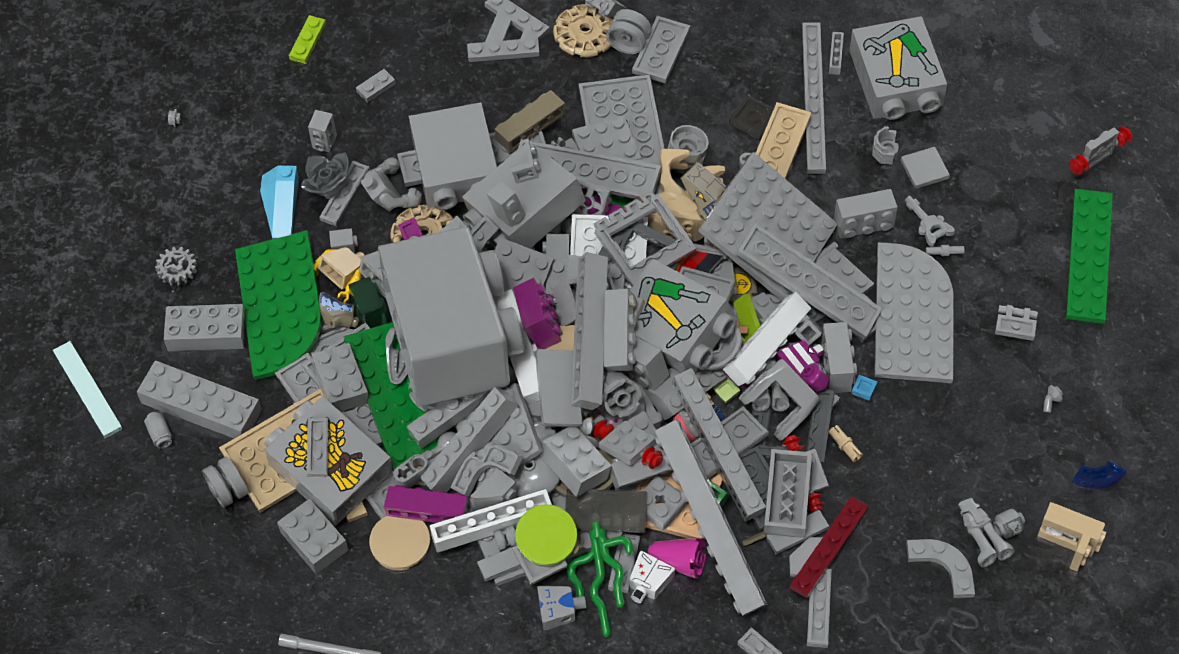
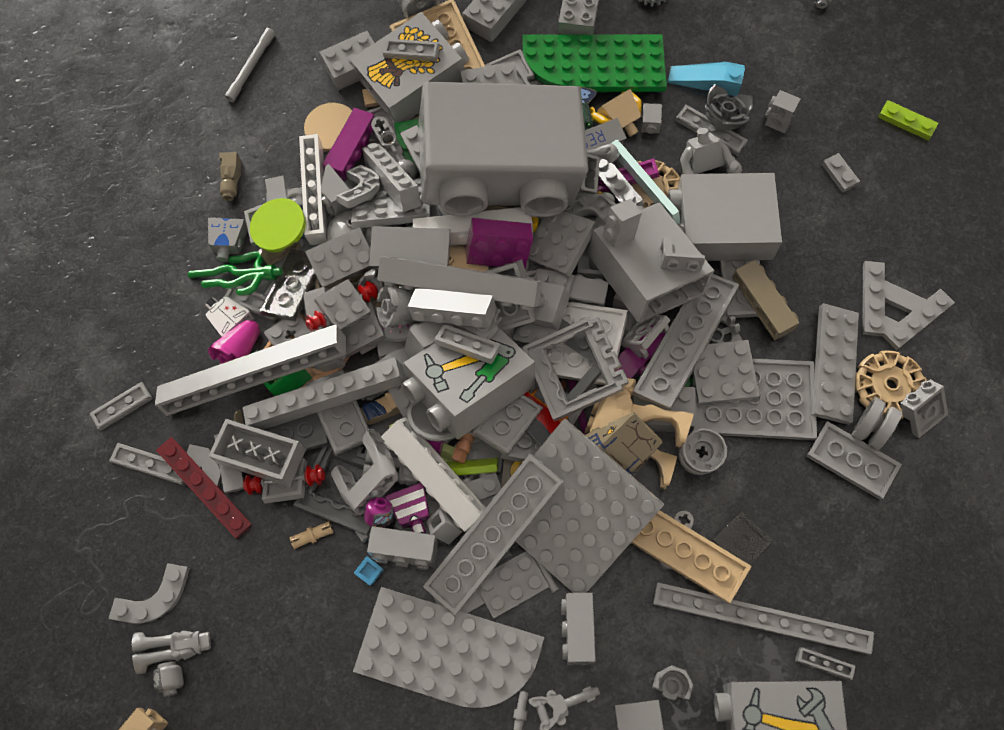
camera: 105 degrees right, 10 degrees up
none -> dark tan piece [219,152,242,201]
none -> light grey plate [434,324,501,364]
none -> light aqua tile [611,140,680,225]
none -> light grey plate [812,303,859,425]

